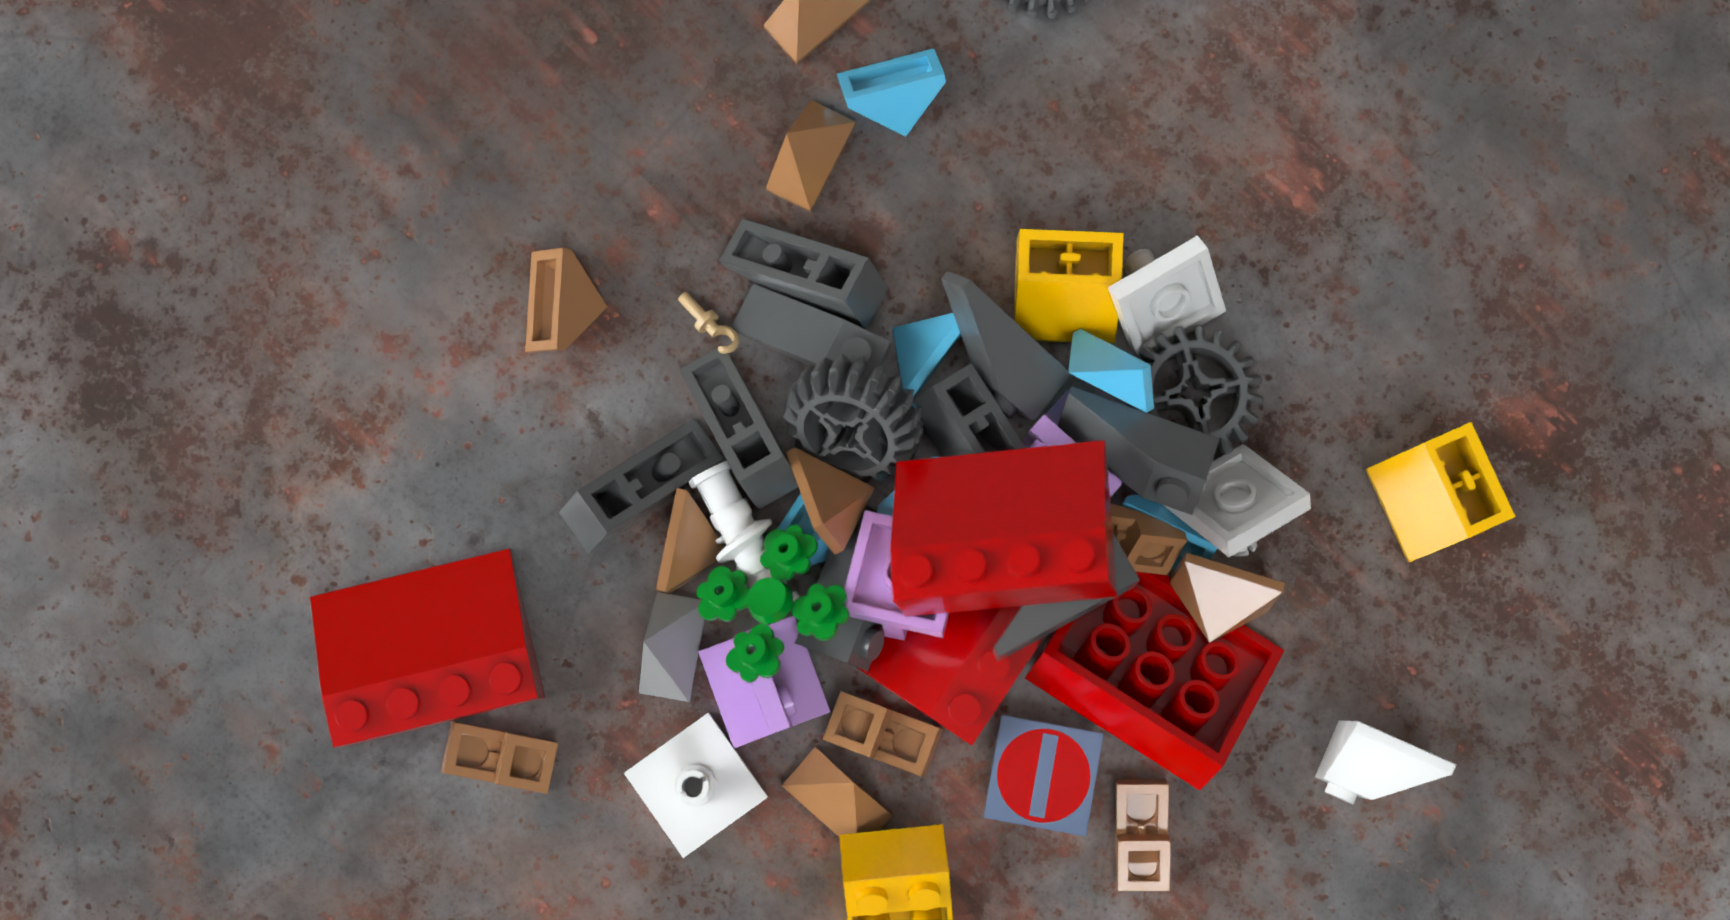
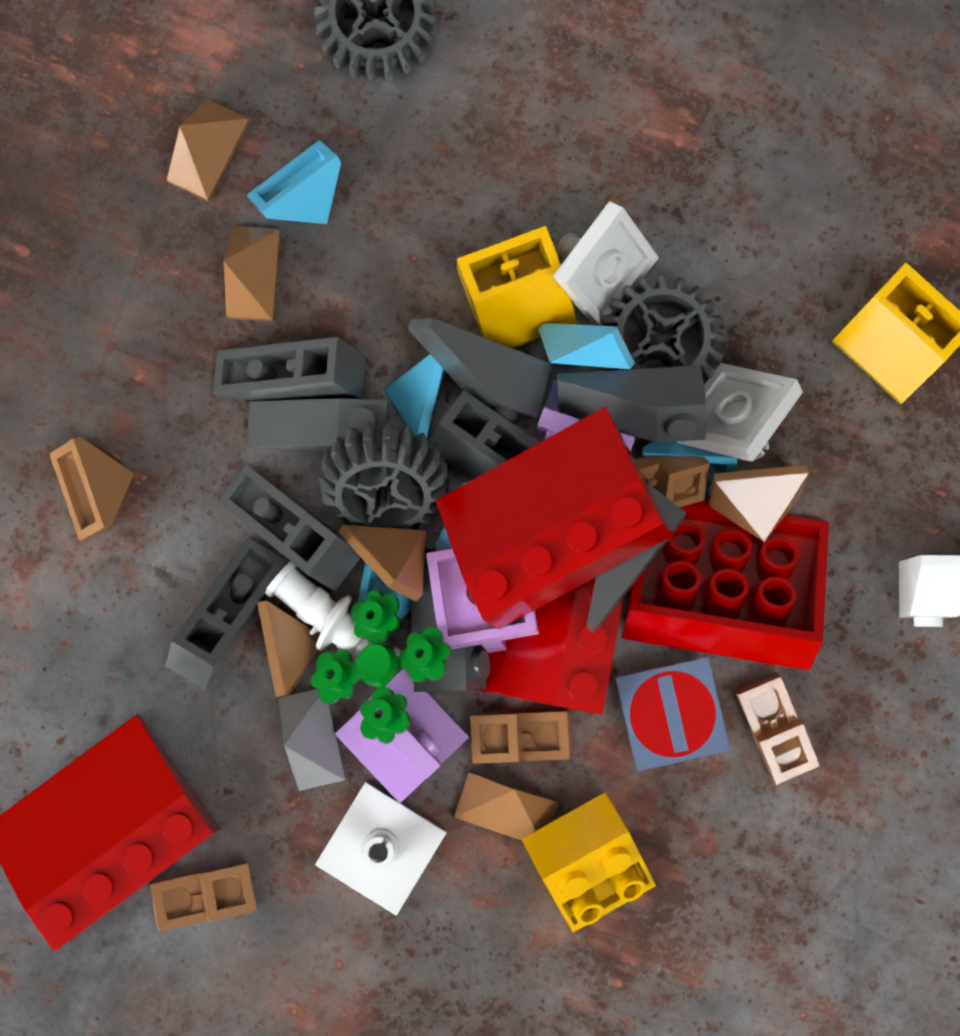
camera: 25 degrees left, 0 degrees up
tan hand [678,292,739,354] -> none

